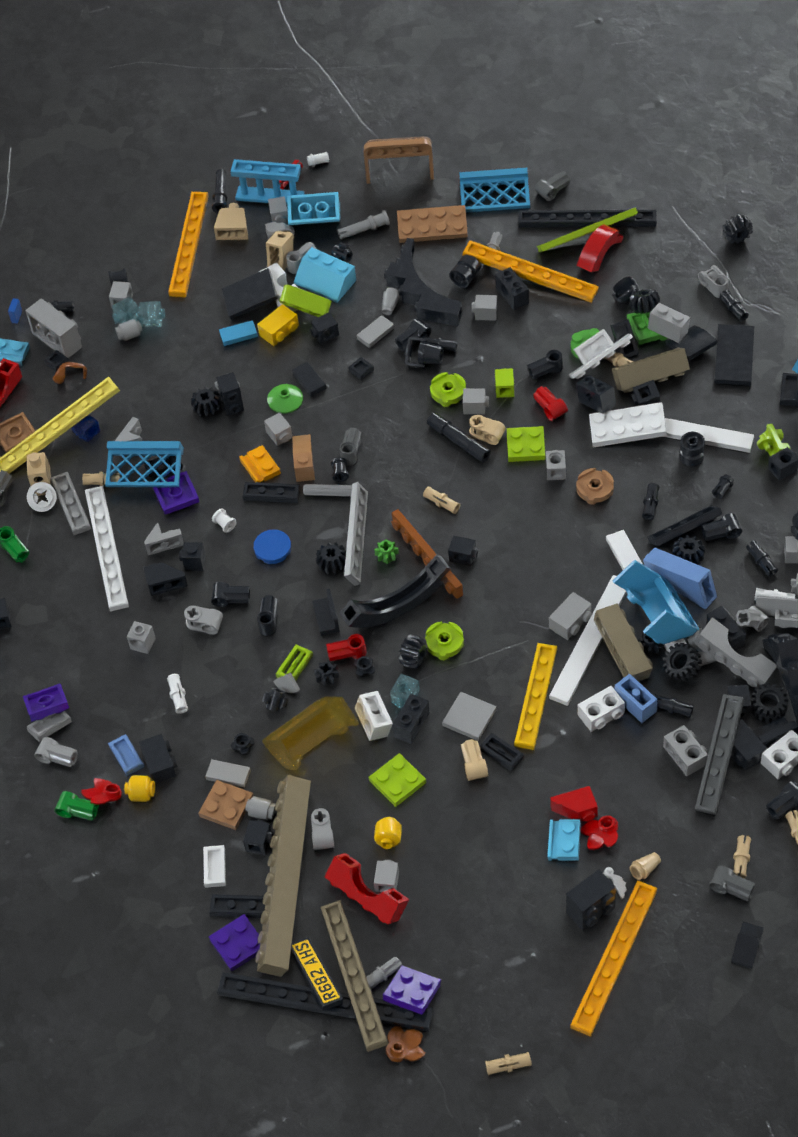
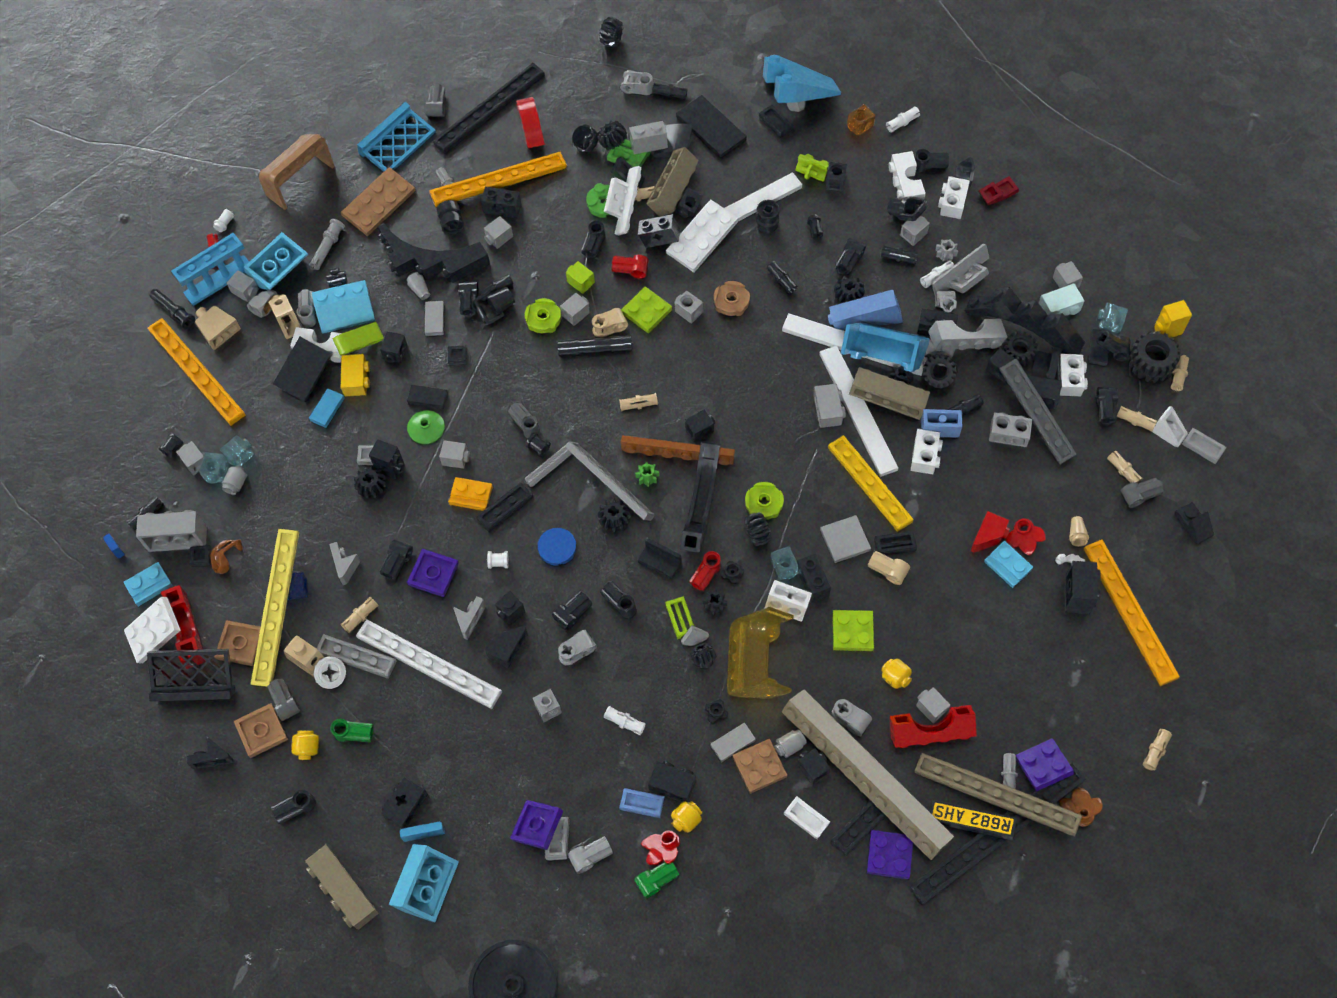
camera: 50 degrees left, 10 degrees up
dark azure fence [105,441,184,487] -> none
medium nougat slope [292,434,315,482] -> none
lime tile [537,207,638,252] -> none
black tile [647,505,722,546] -> none

